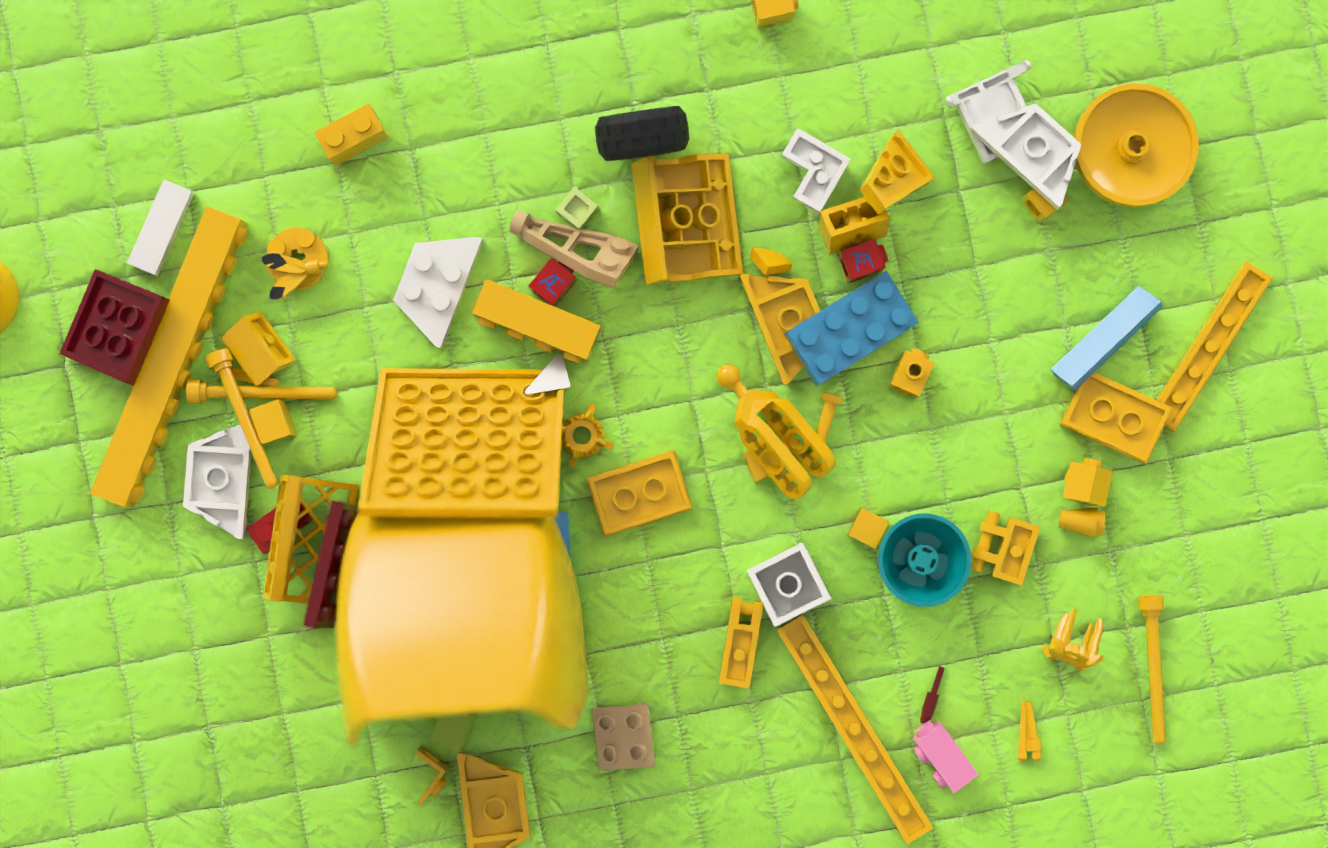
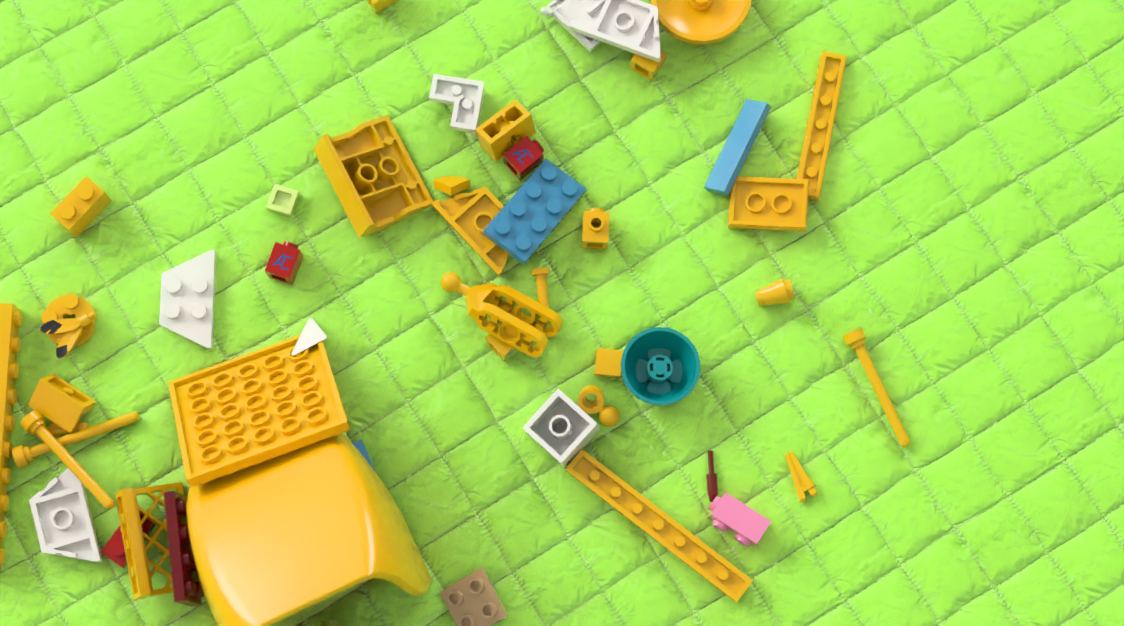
camera: 25 degrees left, 10 degrees down
yellow panel [249,399,296,444] -> none
yellow brick [472,279,602,364] -> none
tan plate [510,210,639,288] -> none
yellow piece [562,404,614,467] -> none
yellow tile [586,450,693,537] -> none
black tyre [595,106,689,161] -> none
yellow plate [719,597,763,689] -> none
yellow wing [859,129,935,215] -> none
yellow plate [971,510,1040,586] -> none
yellow piece [1042,609,1104,671] -> none
yellow brick [1062,458,1113,507] -> none
none -> yellow plate [577,385,620,427]

